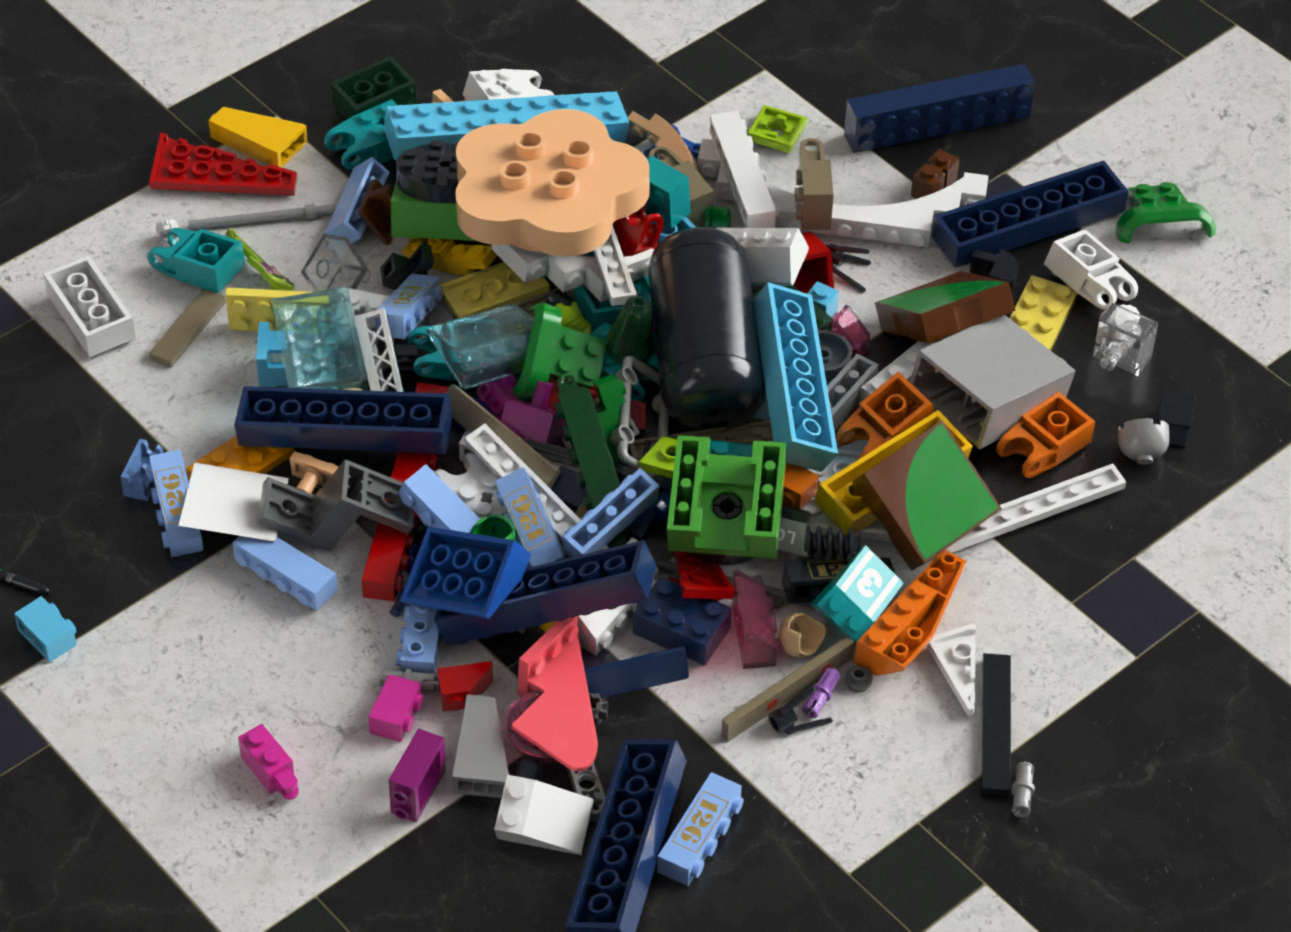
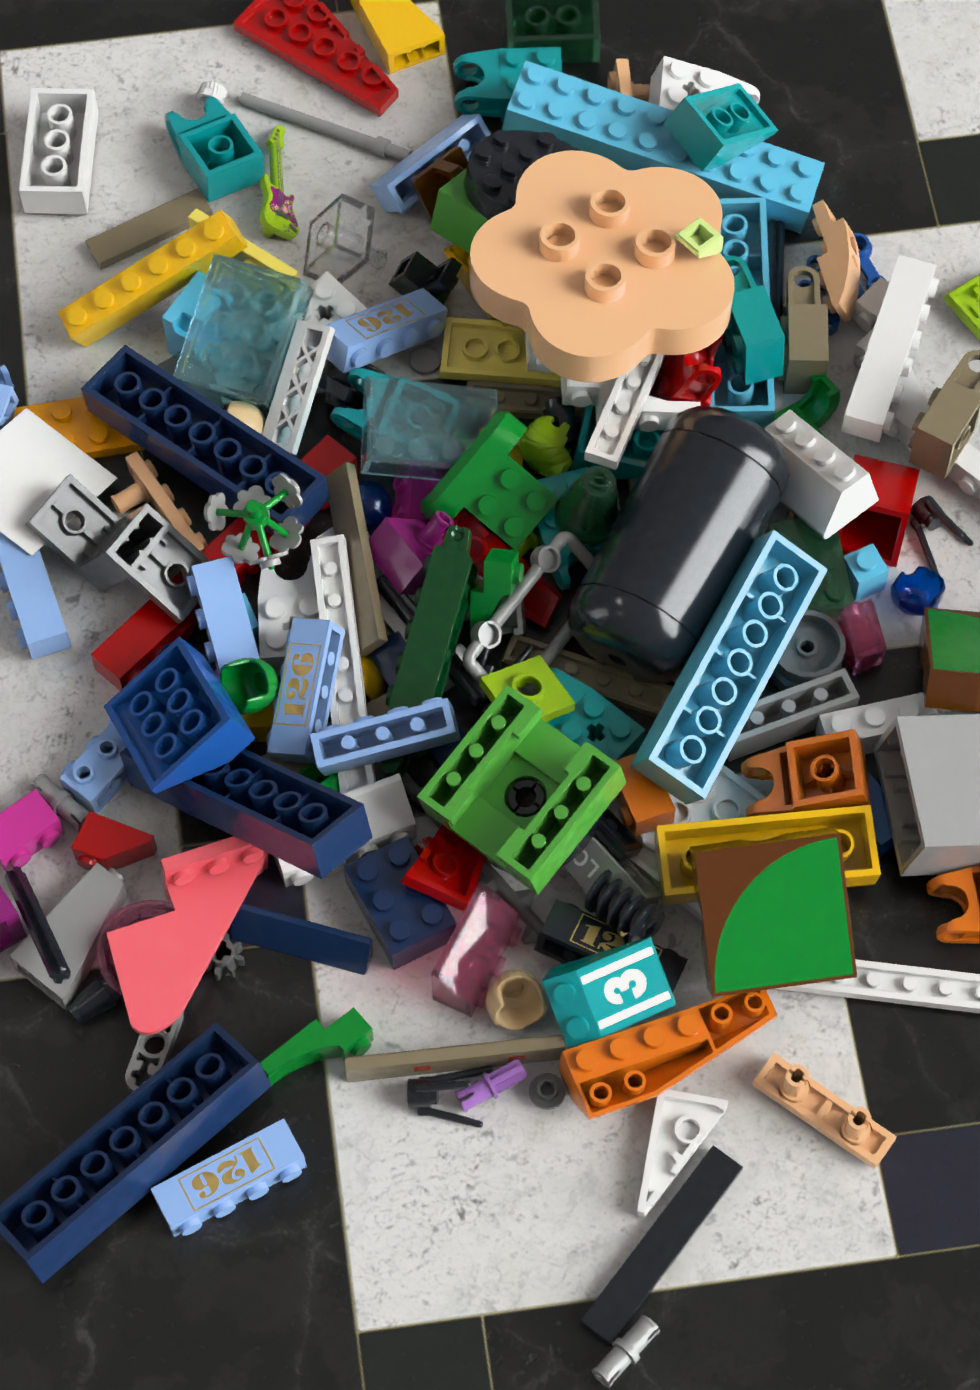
camera: 35 degrees right, 15 degrees up
white slope [494,775,594,855] -> none
none -> black axle [5,866,71,984]
none -> yellow brick [58,210,248,348]
none -> light grey plant [204,473,304,570]
none -> green slope [260,1007,374,1085]
none -> teal slope [663,83,778,172]
none -> yellowish green slope [675,217,724,258]
none -> light nougat plate [752,1053,897,1170]
none -> clear blue hair [890,566,946,616]

